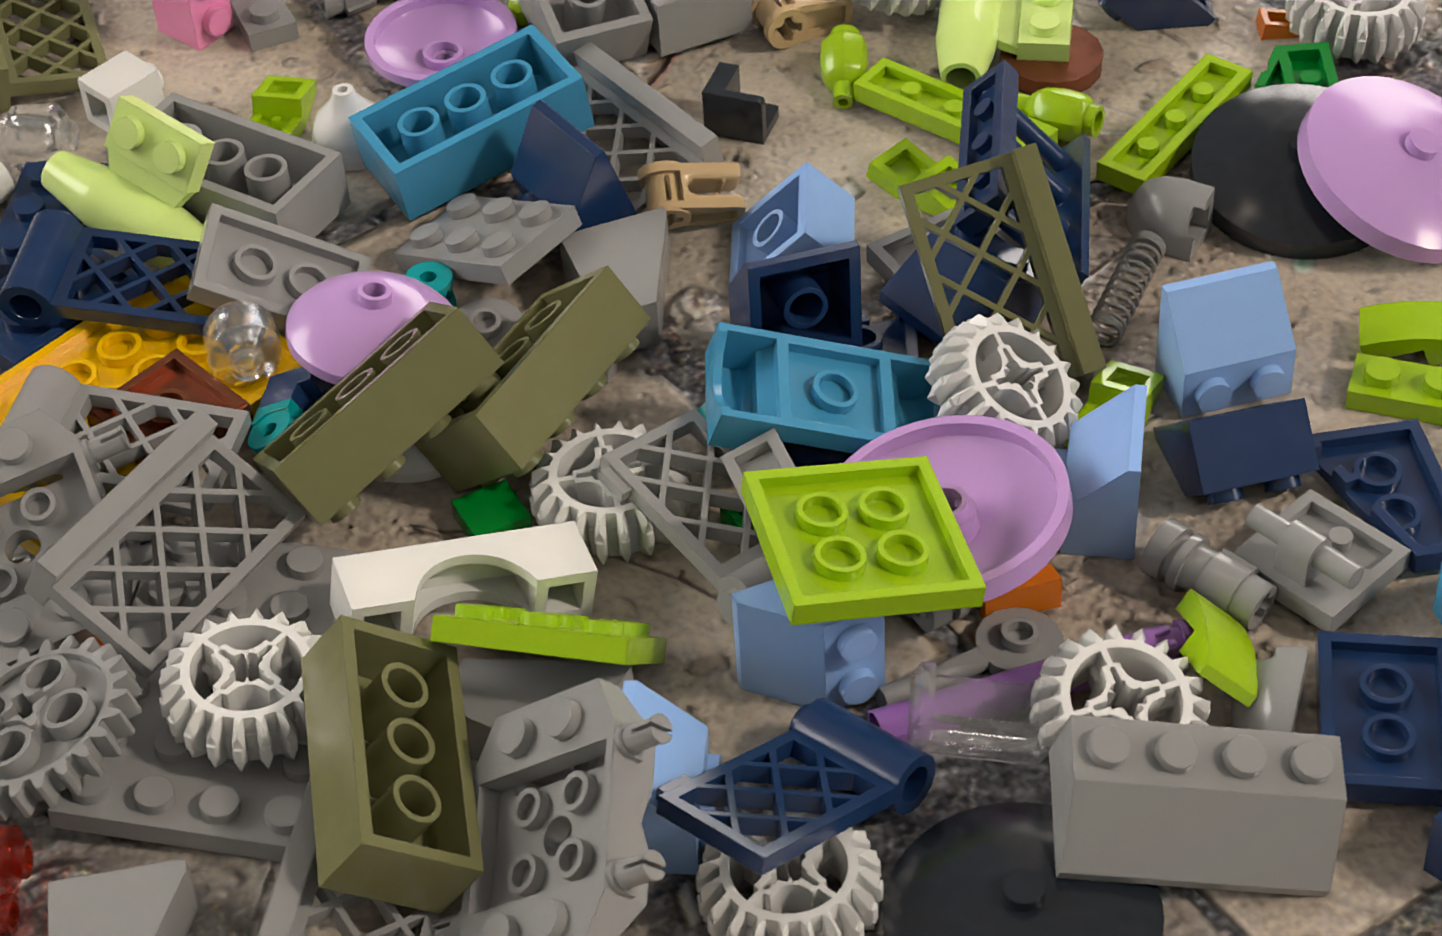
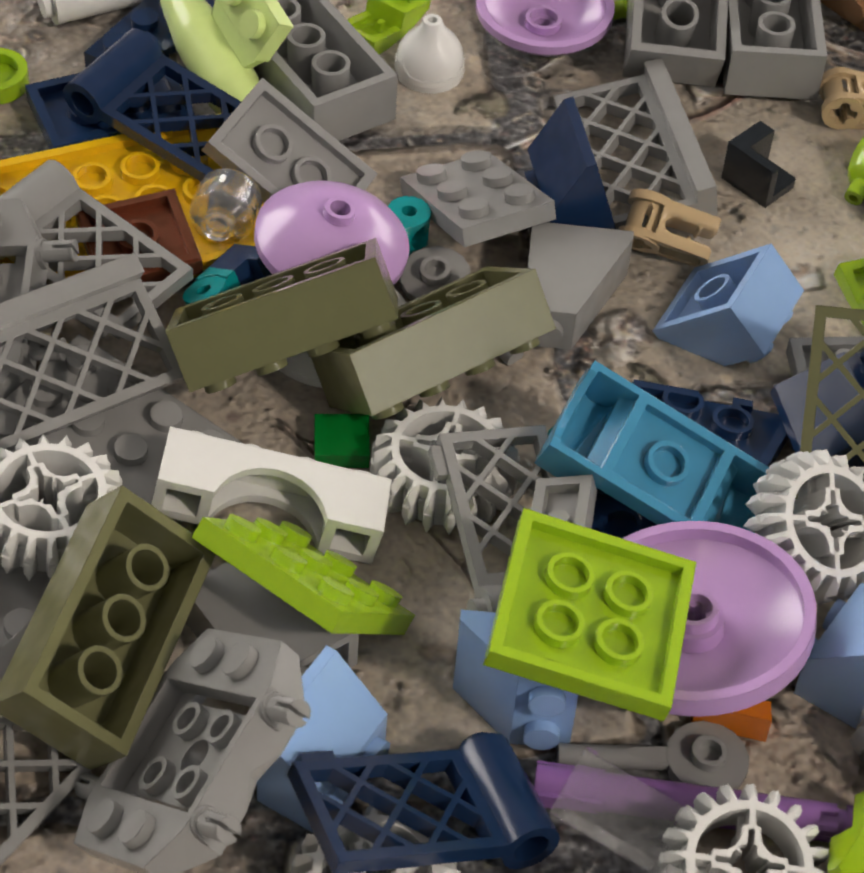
camera: 20 degrees right, 5 degrees up
dark azure brick [348,24,595,221] -> none
dark blue slope [728,240,862,347] -> none

